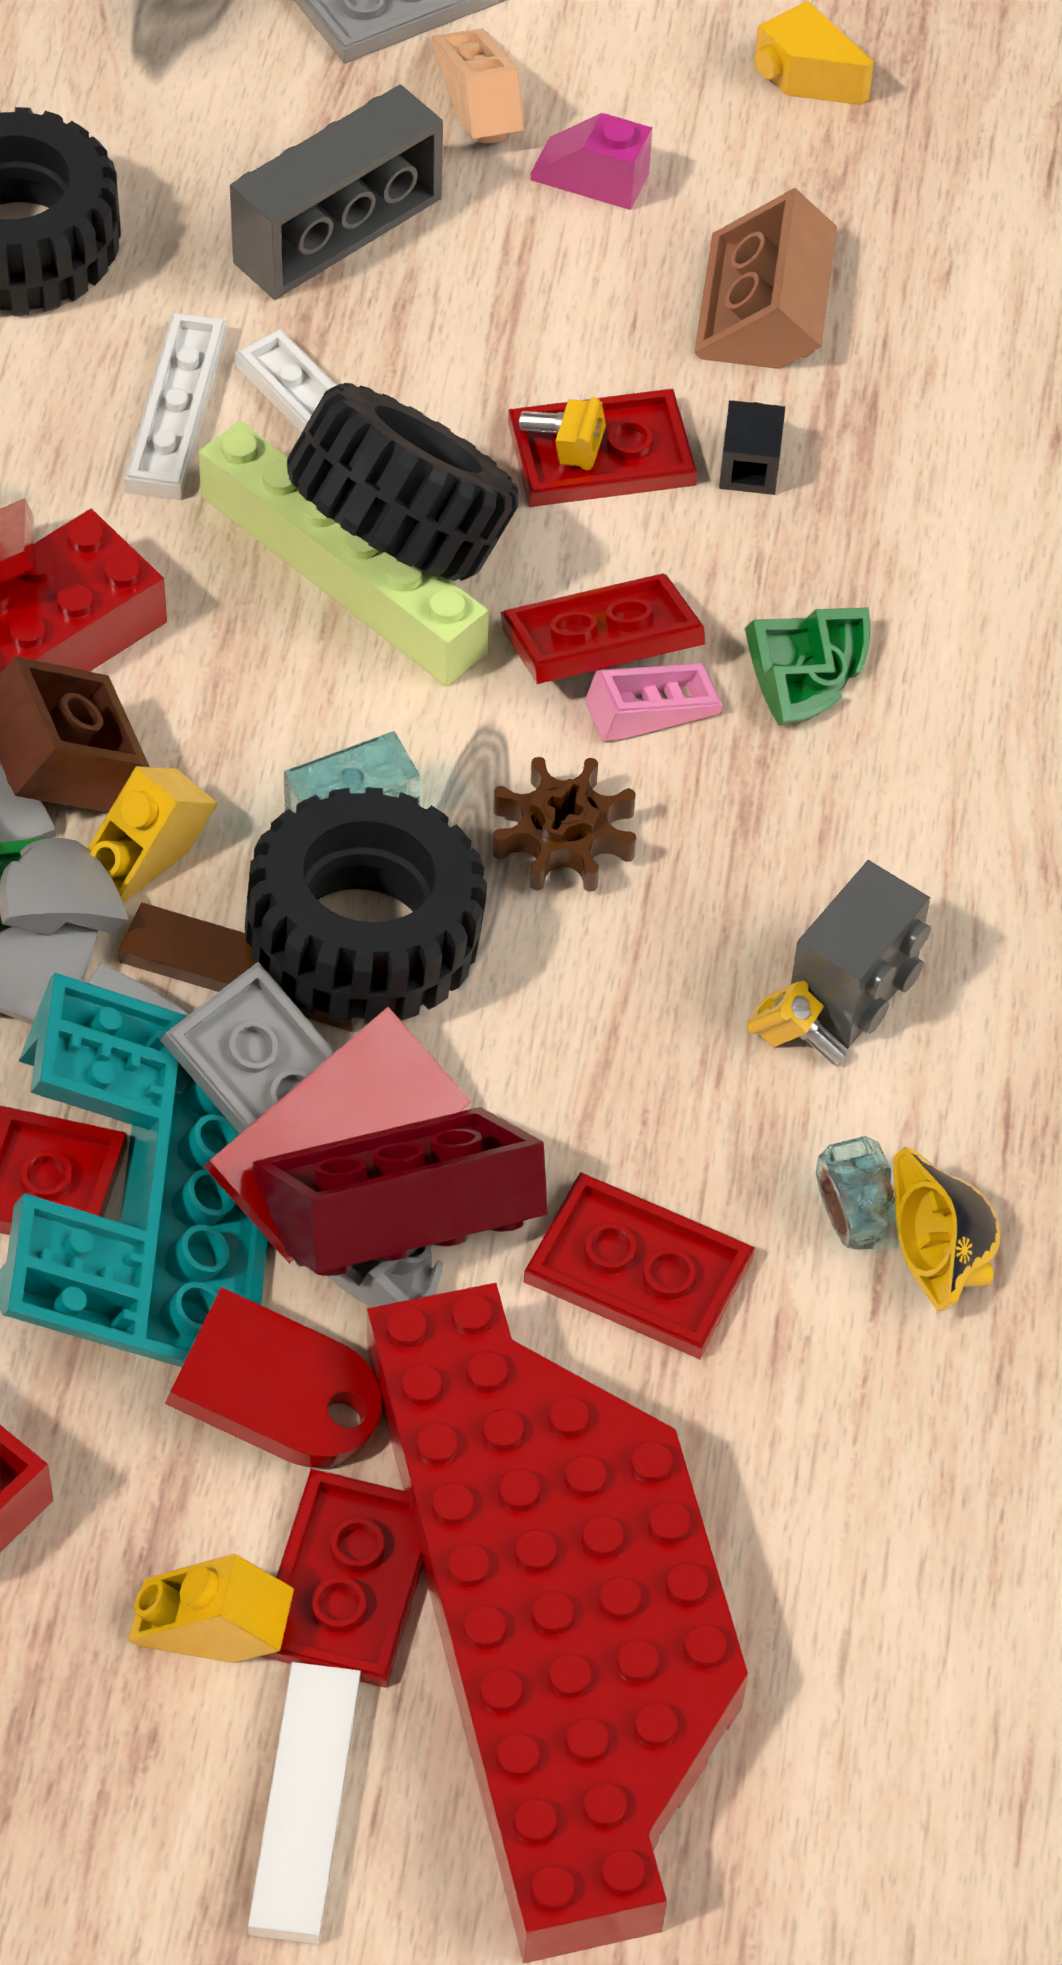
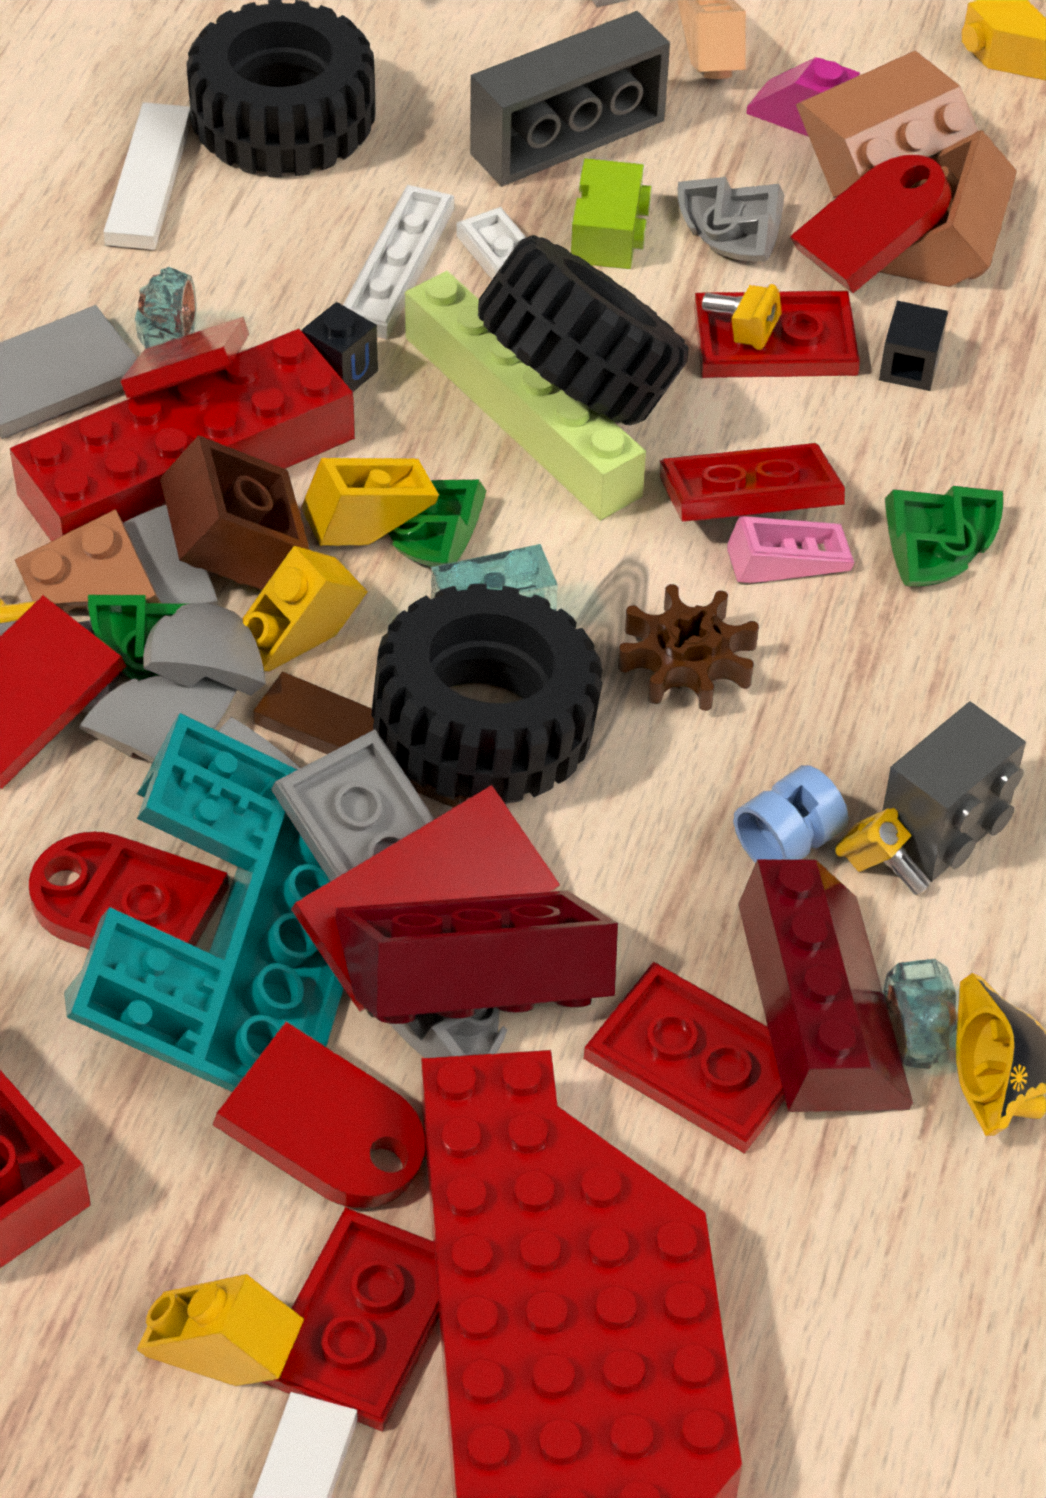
camera: 10 degrees right, 5 degrees down
none -> yellow slope [301,458,439,546]
none -> black brick [302,301,378,392]
none -> green brick [388,479,487,569]
none -> lime brick [571,158,652,269]
none -> light grey brick [678,177,785,261]
none -> light blue wheel [733,765,849,863]
none -> dark red slope [738,859,913,1112]
none -> red tile [790,155,951,293]
none -> nougat slope [796,50,978,197]

